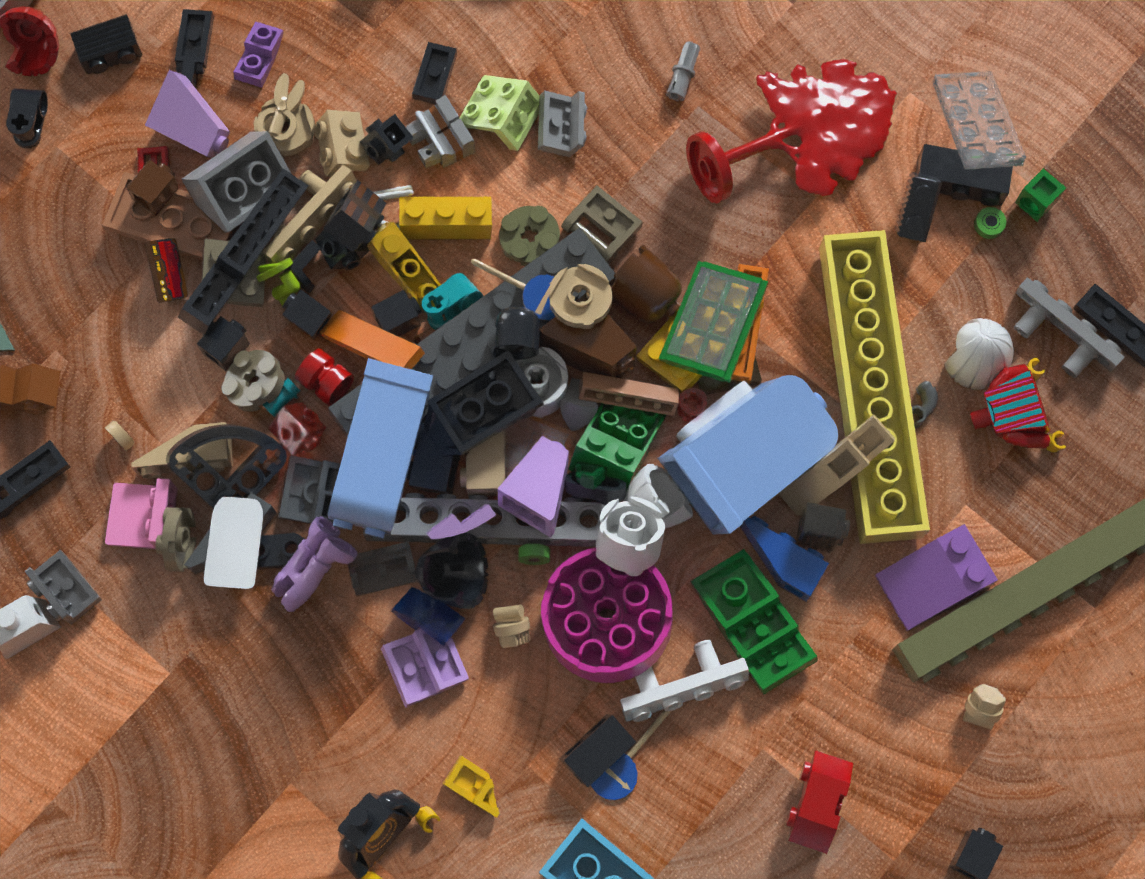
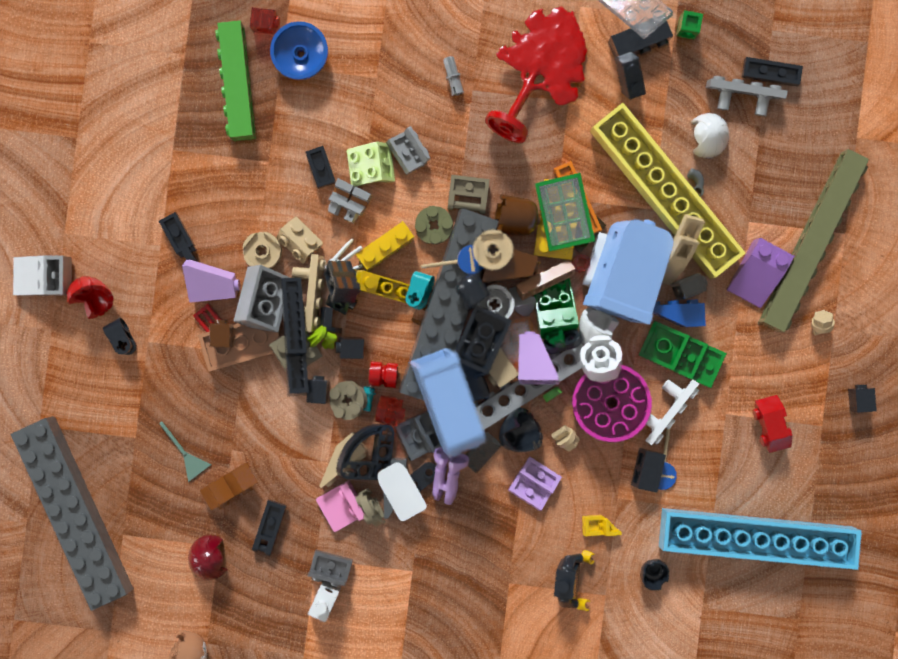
camera: 30 degrees left, 15 degrees up
black brick [70,14,143,74] -> none
tan tile [105,421,135,451] -> none
slope [145,238,188,303] -> none
medium lavender slope [233,22,283,88] -> none
tan piece [257,73,305,143] -> none
orange tile [320,310,425,370] -> none
black brick [359,114,414,165] -> none
black brick [371,290,422,337] -> none
clear blue slope [391,587,465,646] -> none
lavender slope [426,504,496,539] -> none
red torso [970,358,1066,452] -> none
bright green tile [974,207,1006,239] -> none

